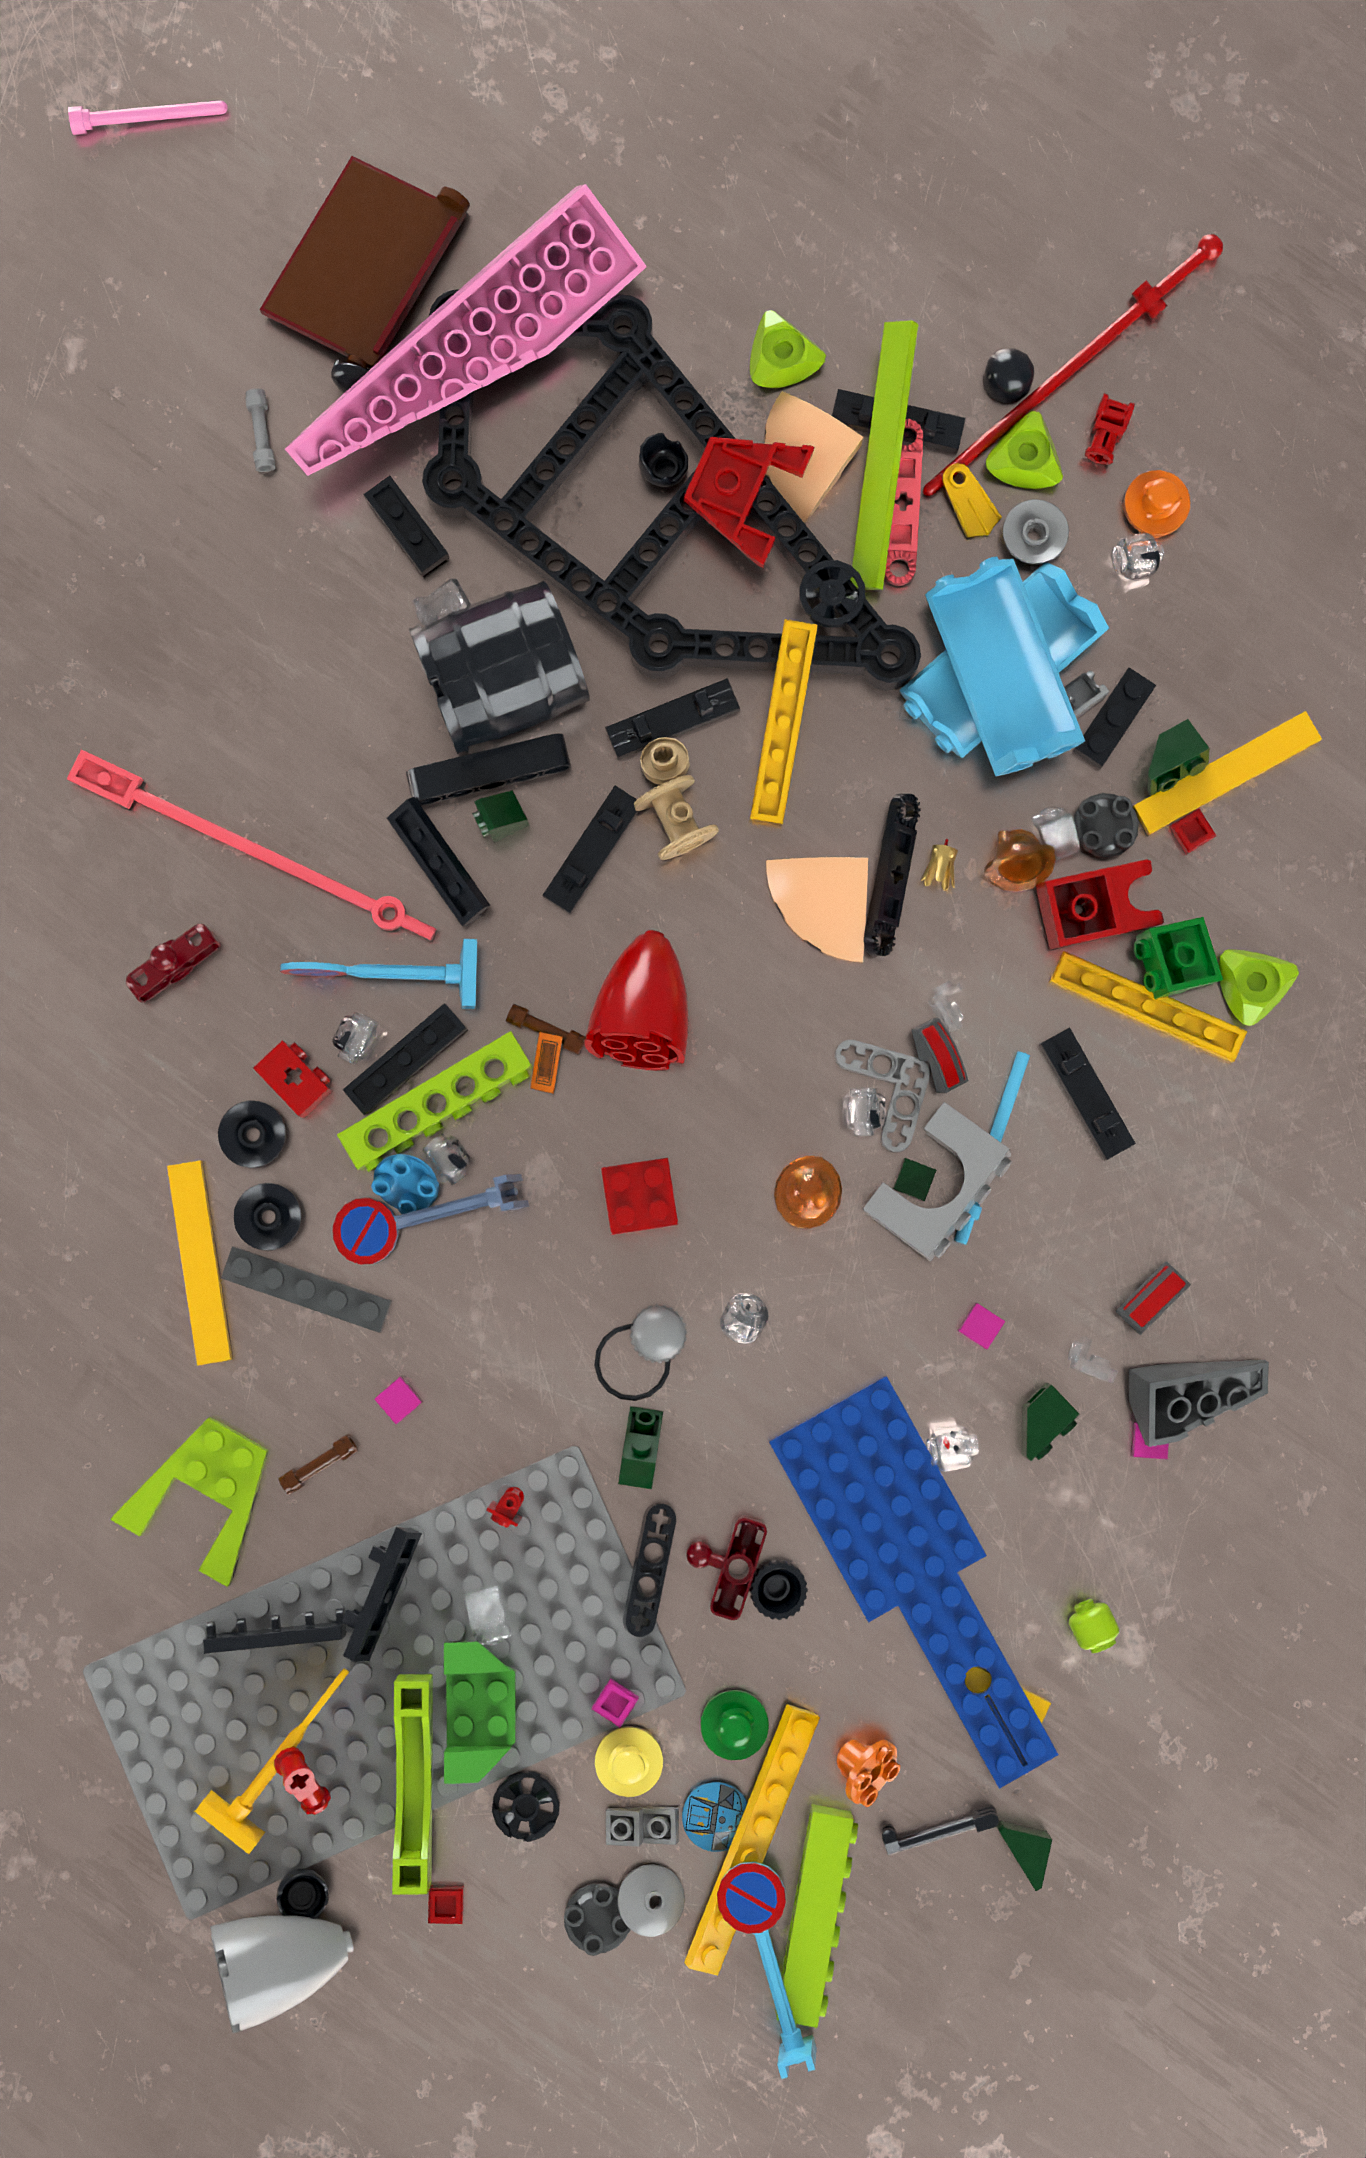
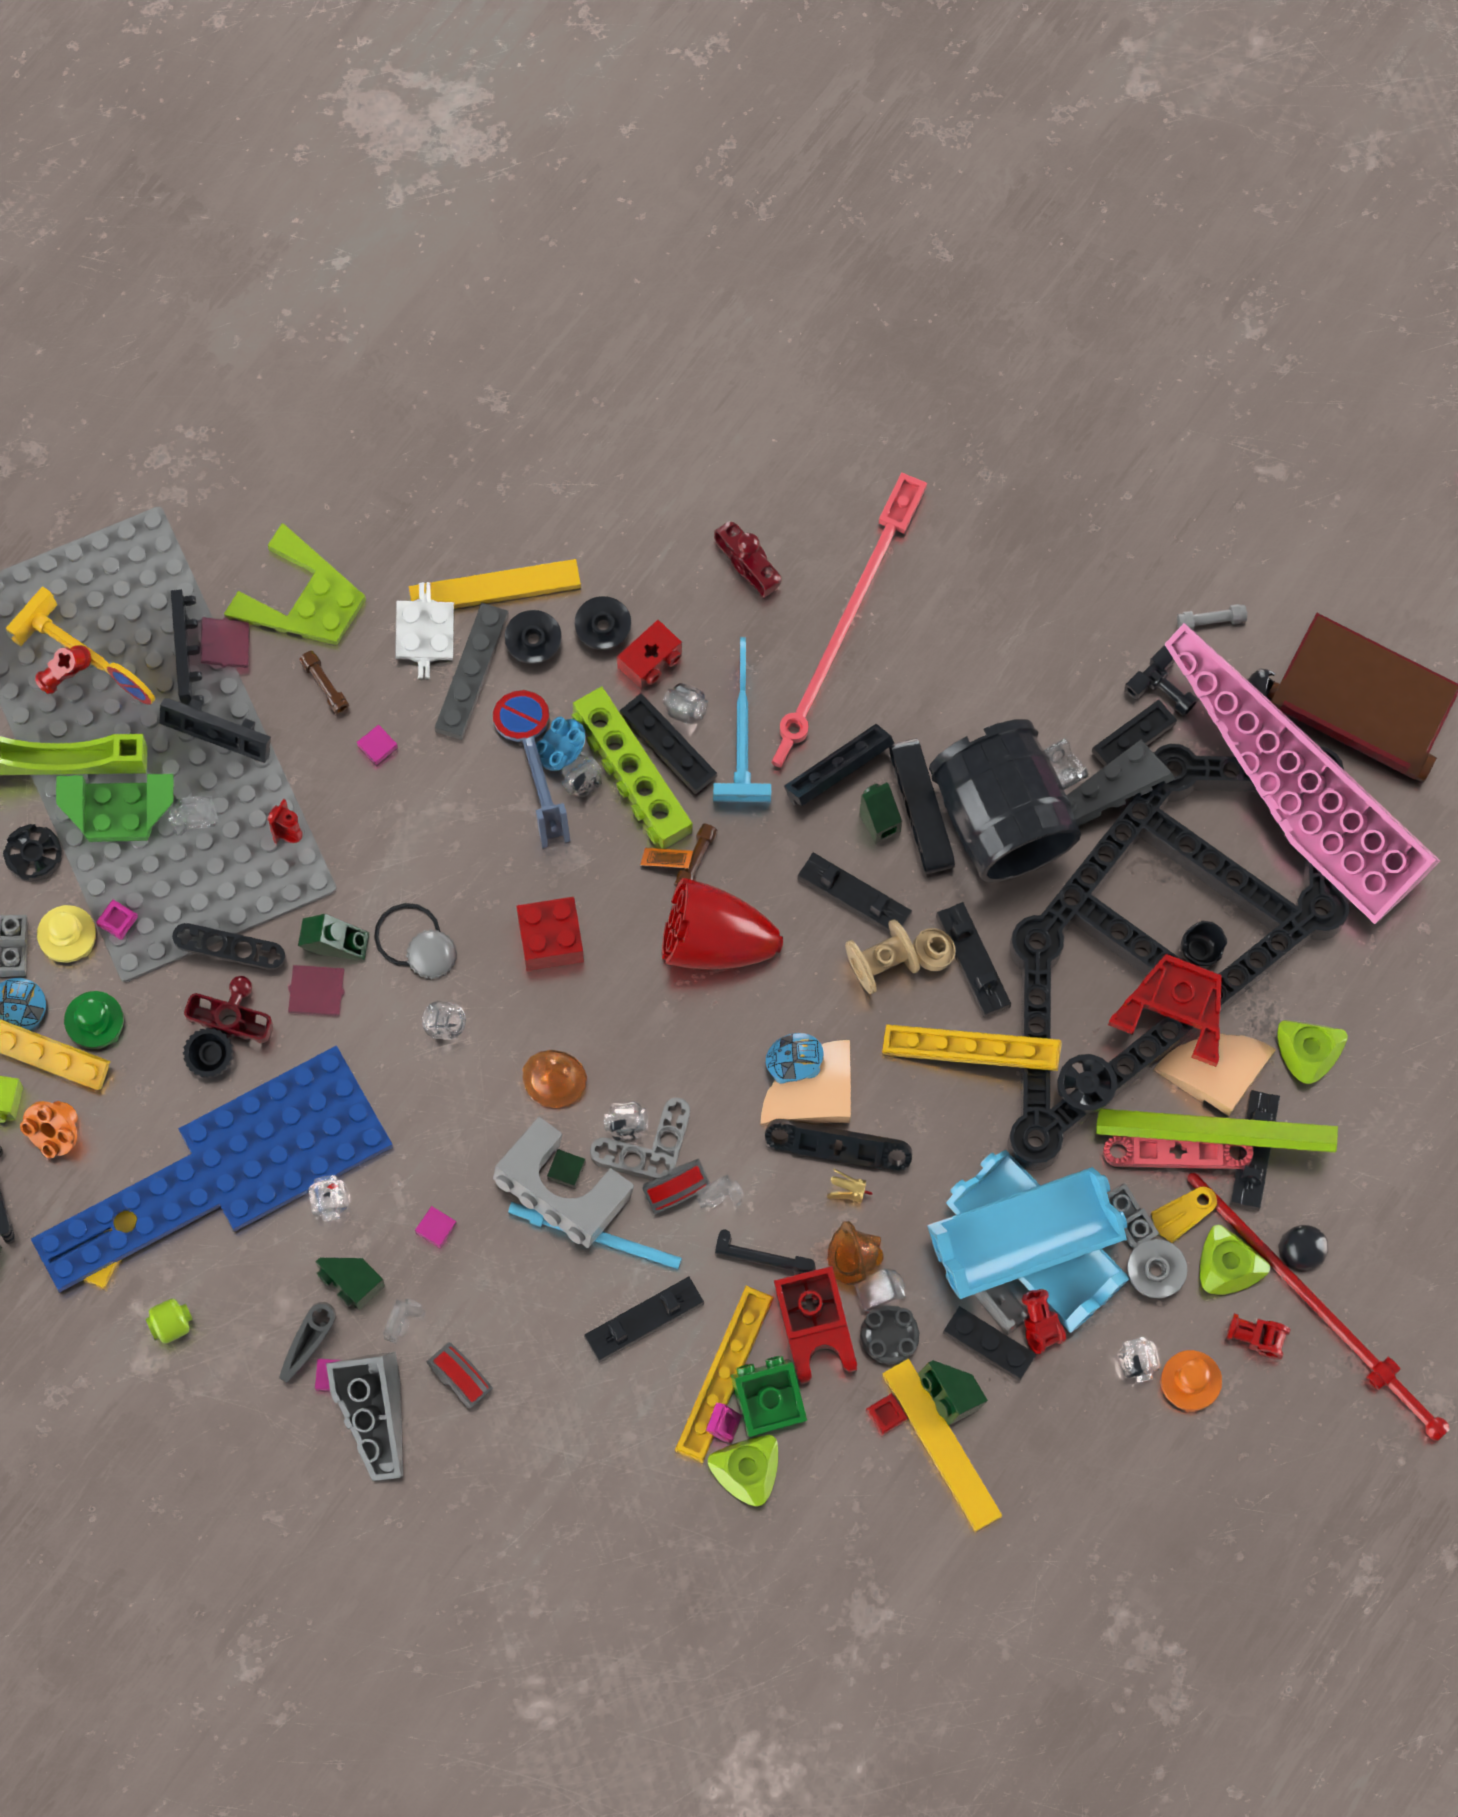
camera: 90 degrees right, 15 degrees down
none -> clear pink piece [201,617,249,668]
none -> dark grey piece [279,1302,336,1383]
none -> clear pink piece [288,965,345,1016]
none -> white plate [395,582,454,680]
none -> dark pink tile [706,1402,742,1443]
none -> black hinge [715,1229,816,1275]
none -> dark azure dish [766,1033,824,1084]
none -> red connector [1022,1289,1066,1354]
none -> dark grey wing [1066,740,1175,826]
none -> light grey slope [1107,1183,1159,1249]
none -> black bar [1125,646,1199,716]

